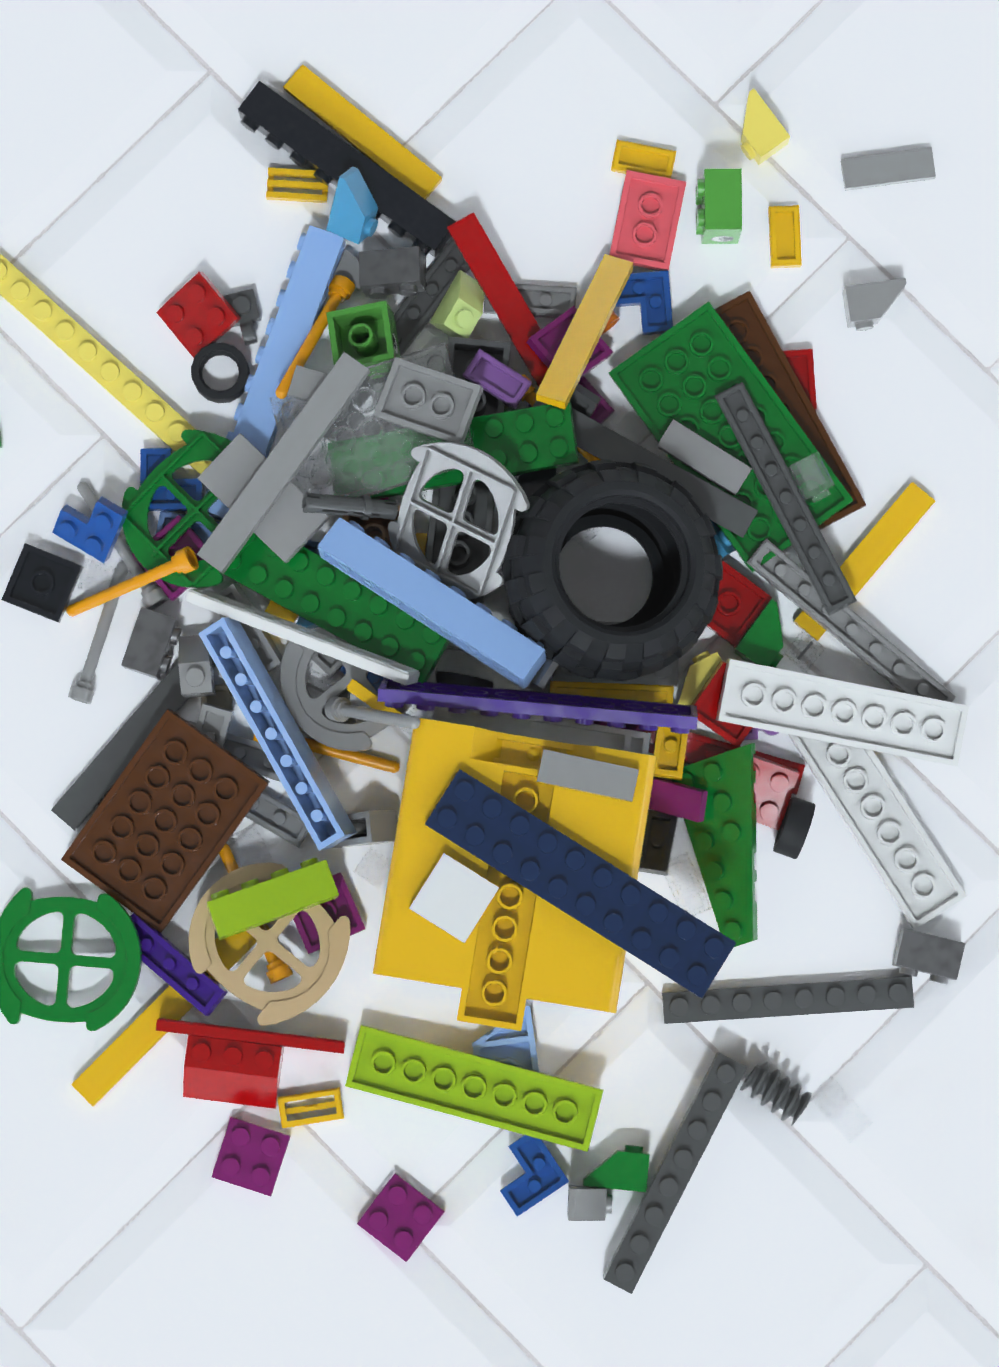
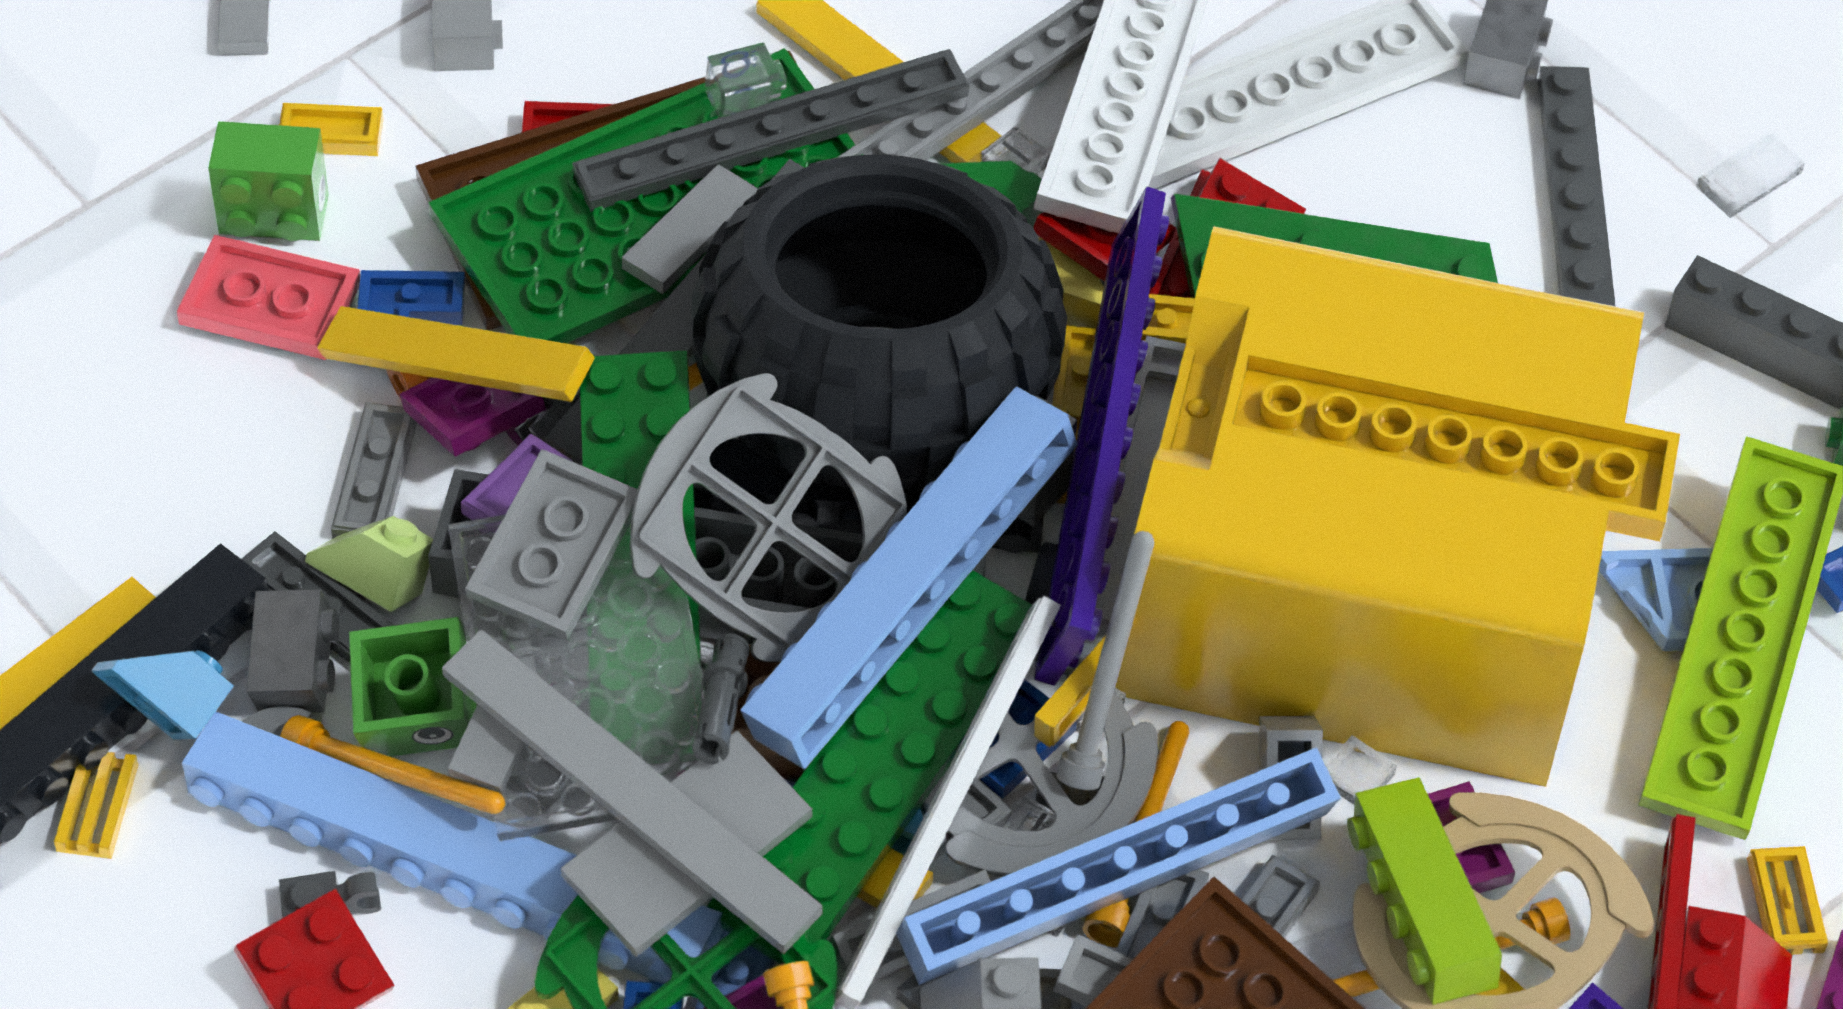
camera: 90 degrees left, 30 degrees down
black tyre [191,342,250,404] -> none
white tile [409,853,499,943] -> none
dark blue plate [425,769,736,999] -> none
red tile [447,212,548,388] -> none
light grey tile [537,749,639,802] -> none
yellow tile [611,139,677,178] -> none
light yellow slope [740,88,790,165] -> none
dark grey piece [740,1061,812,1126] -> none
black tyre [773,796,816,859] -> none

